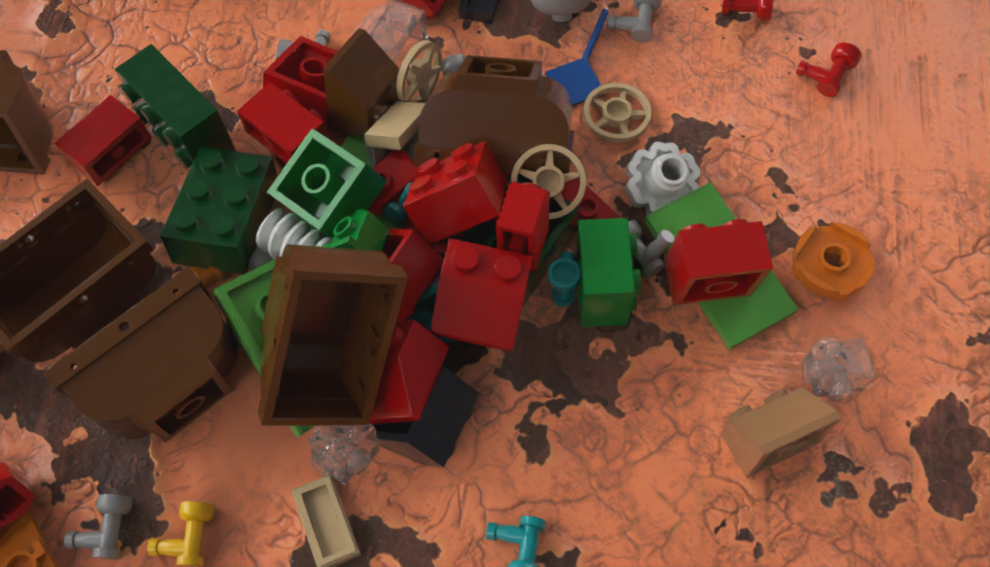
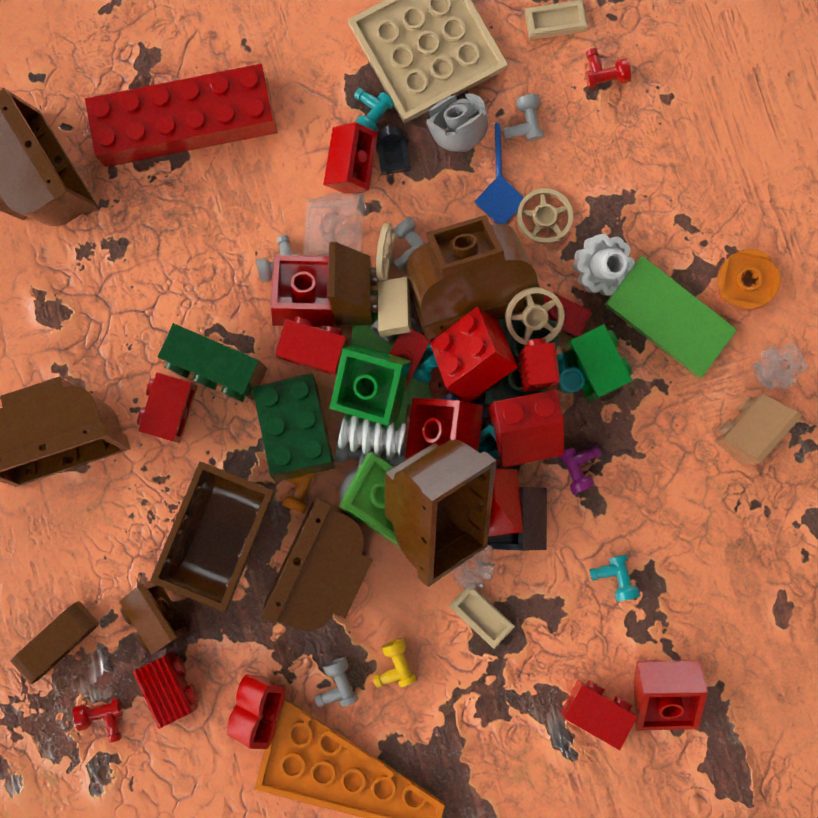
camera: 20 degrees left, 20 degrees up
green brick [322,209,389,251] -> none
light grey piece [628,220,674,279] -> none
red brick [664,219,773,305] -> none
red piece [796,42,862,97] -> none
none -> magenta piece [559,445,601,495]

